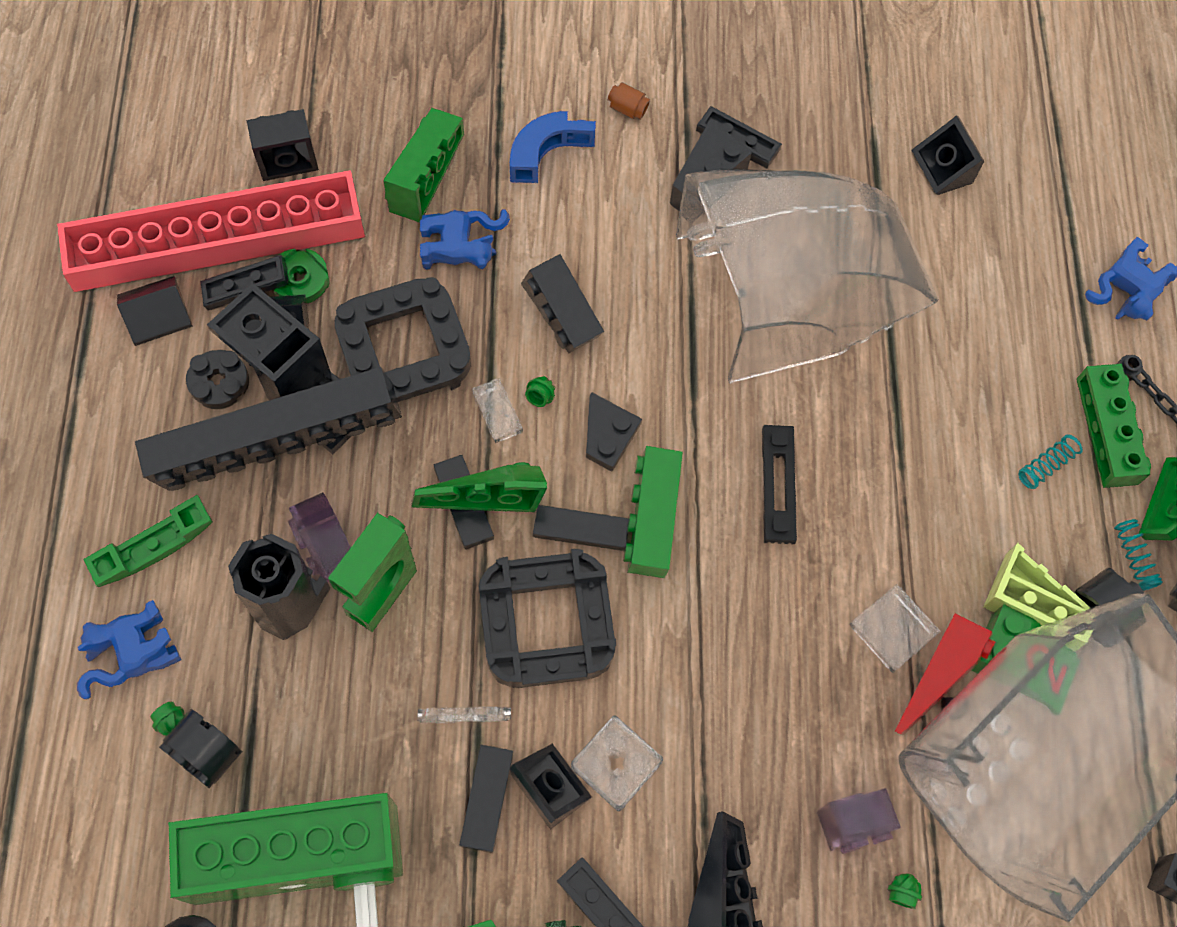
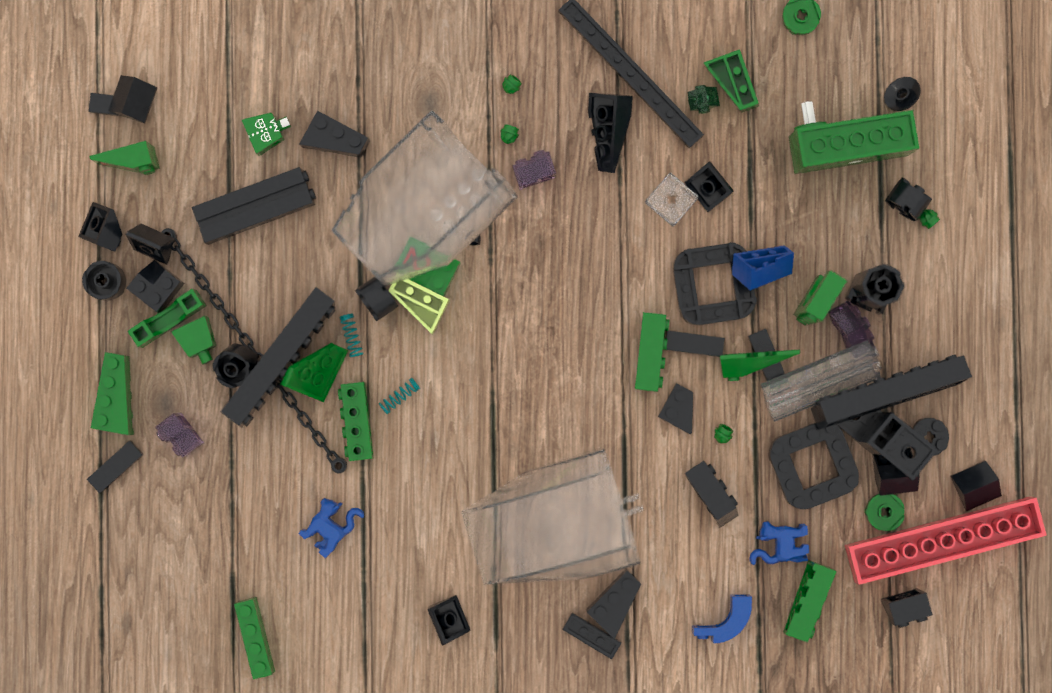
camera: 175 degrees left, 20 degrees up
blue animal [77,600,181,699] -> none
green slope [83,495,213,587] -> none
black tile [200,255,289,311] -> none
clear tile [417,707,511,723] -> none
black tile [459,745,514,853] -> none
clear plate [472,378,523,443] -> none
dark orange brick [607,82,650,120] -> none
black container [762,425,797,544] -> none
clear tile [849,584,941,673] -> none
red wedge [895,613,996,735] -> none
none -> blue wedge [732,245,794,290]
none -> clear brick [761,340,882,422]

